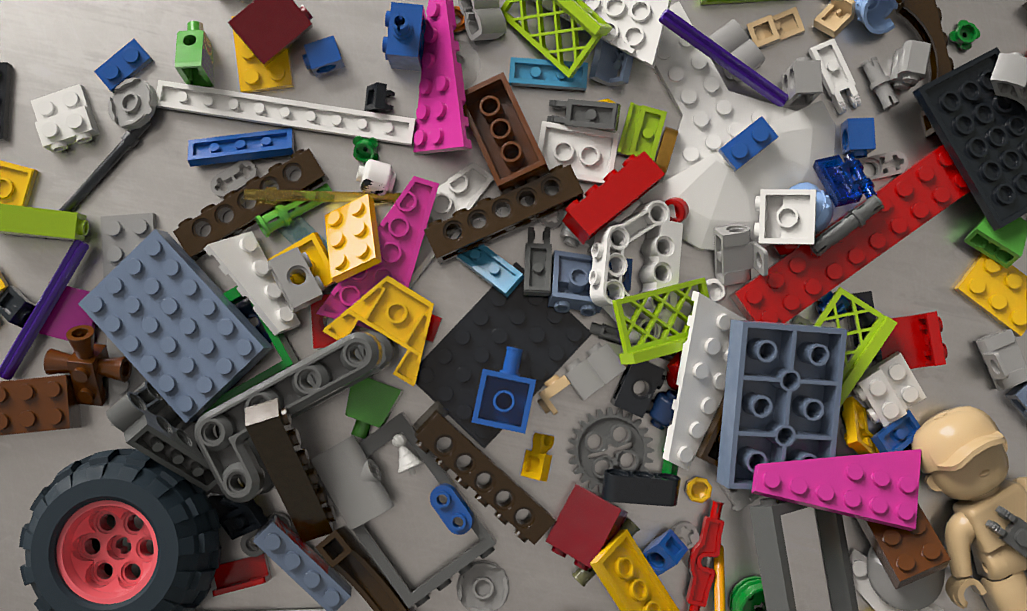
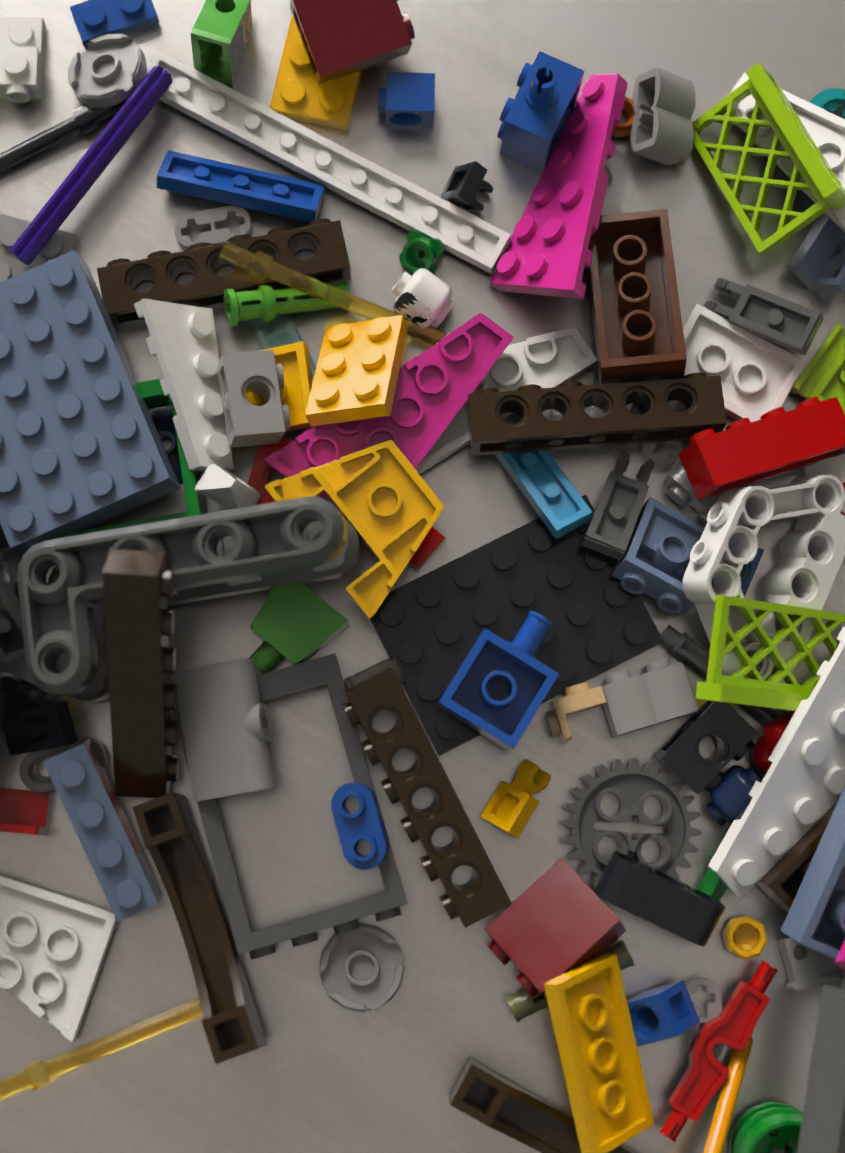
camera: 15 degrees right, 5 degrees down
white piece [392,434,423,476] -> none
dark azure plate [509,57,588,91] -> none
none -> dark purple axle [11,65,173,265]
none -> white slope [195,463,261,510]

